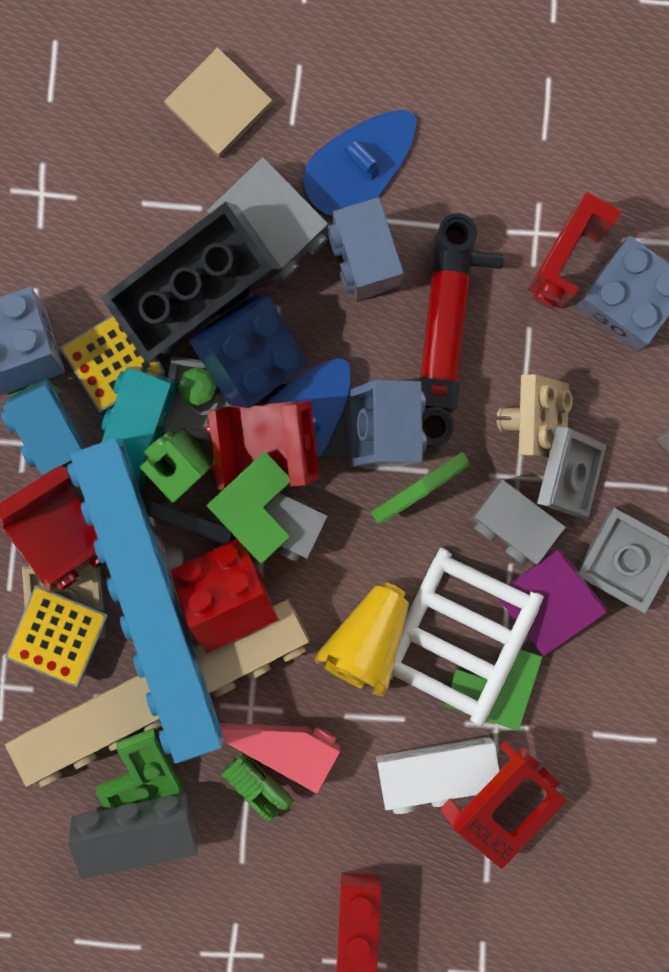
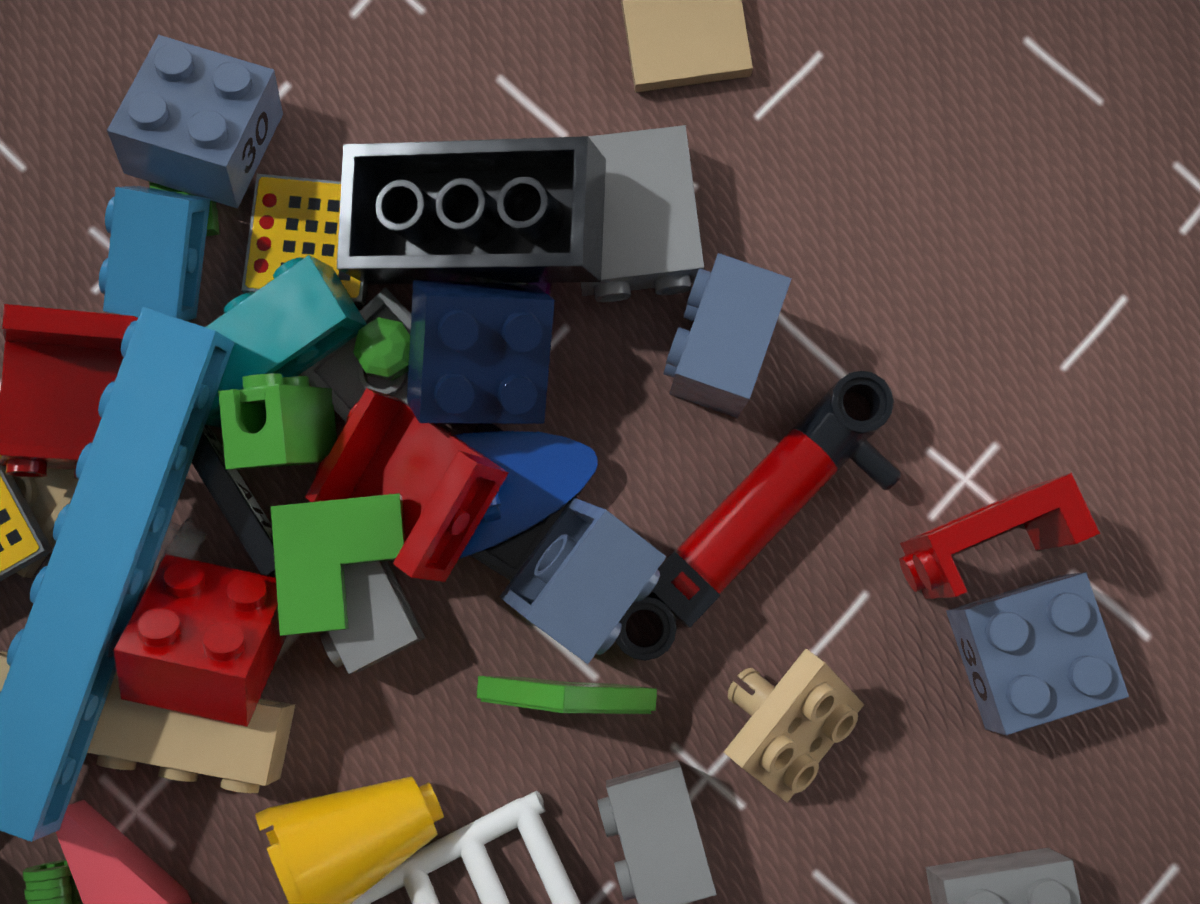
camera: 40 degrees right, 5 degrees down
blue shield [303,110,417,218] -> none
light grey tile [537,426,606,519] -> none

